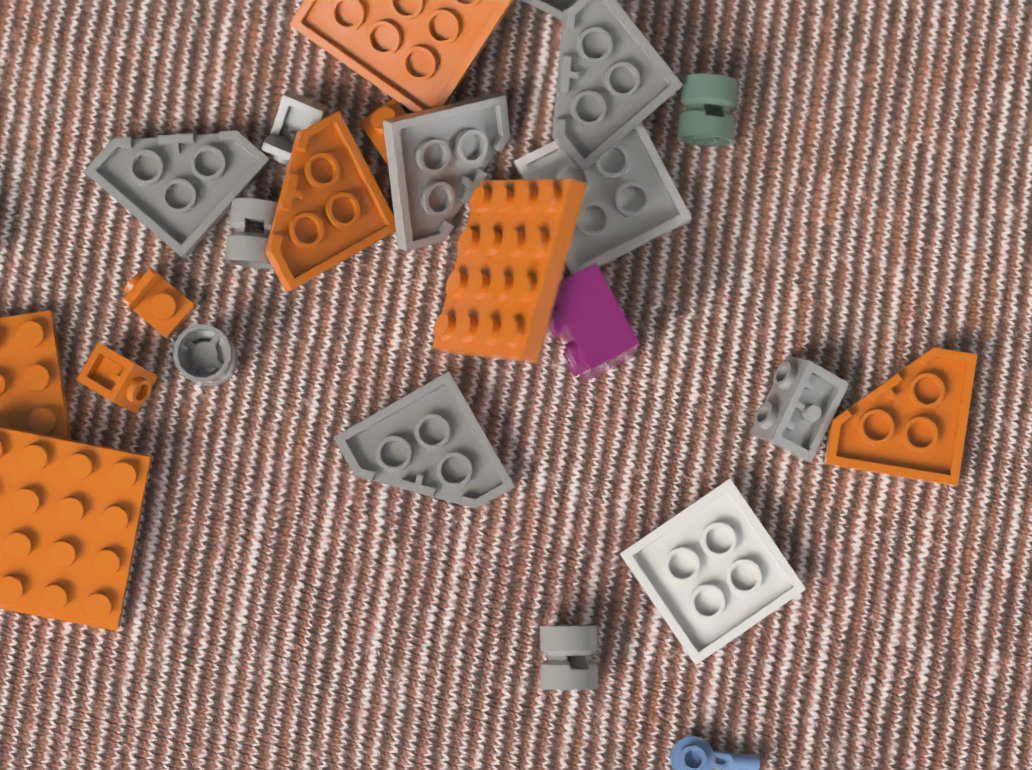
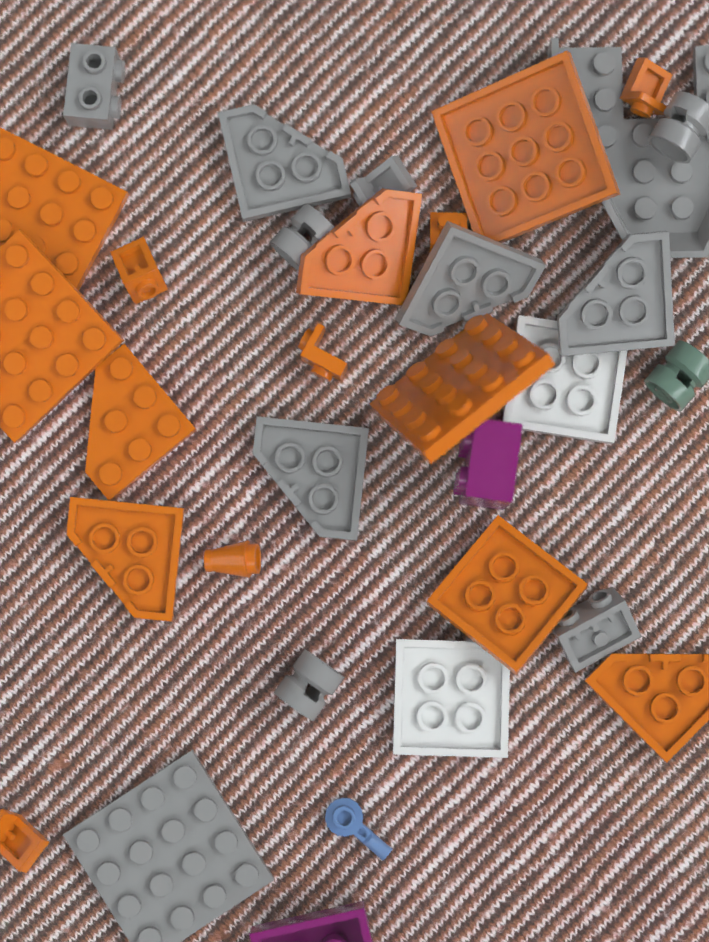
camera: 40 degrees right, 0 degrees up
orange bracket [122,268,197,340] -> none
light grey wheel [173,324,238,387] -> none
none -> orange plate [66,497,185,622]
none -> orange plate [85,343,197,501]
none -> orange cone [204,540,261,578]
none -> orange bracket [298,323,348,382]
none -> orange plate [427,515,588,675]

